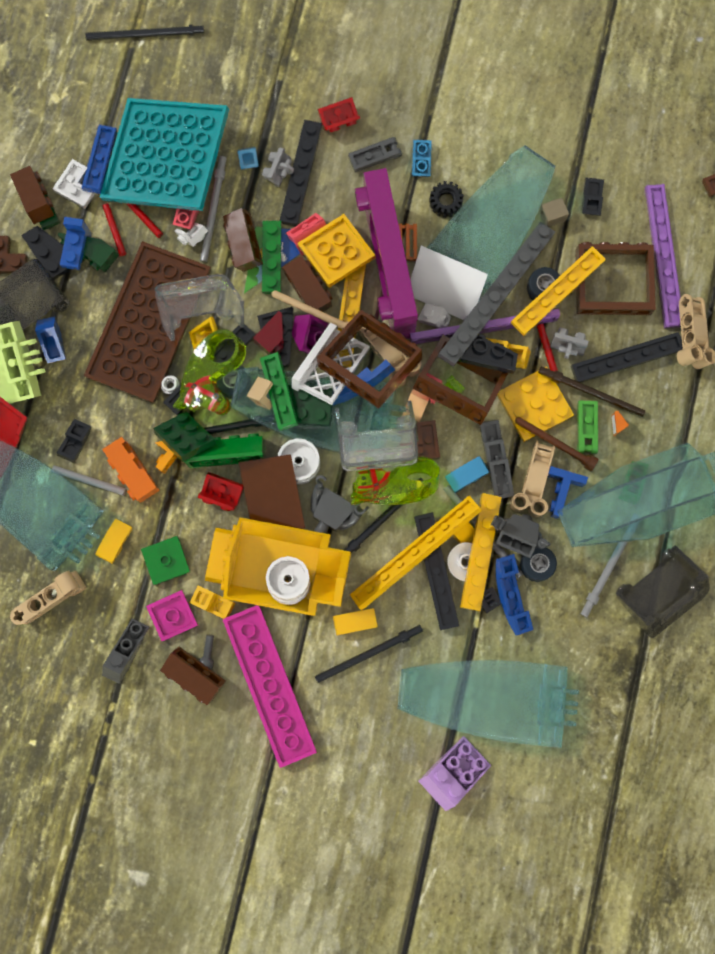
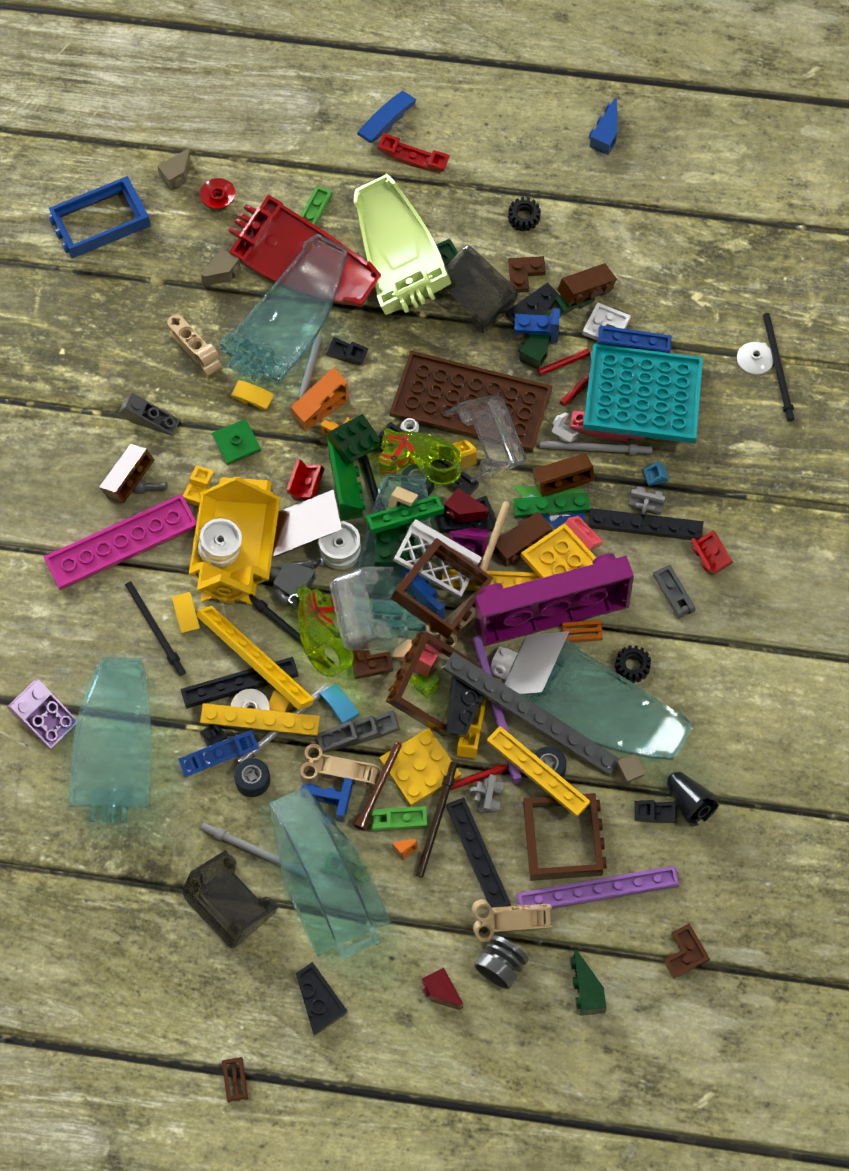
camera: 85 degrees right, 15 degrees down
blue slope [35,317,66,363] -> none
dark pink plate [146,589,198,642] -> none
dark azure slope [412,140,432,177] -> none
dark grey torso [491,514,551,558] -> none
none -> black cone [667,772,720,826]
none -> white dish [737,342,773,375]

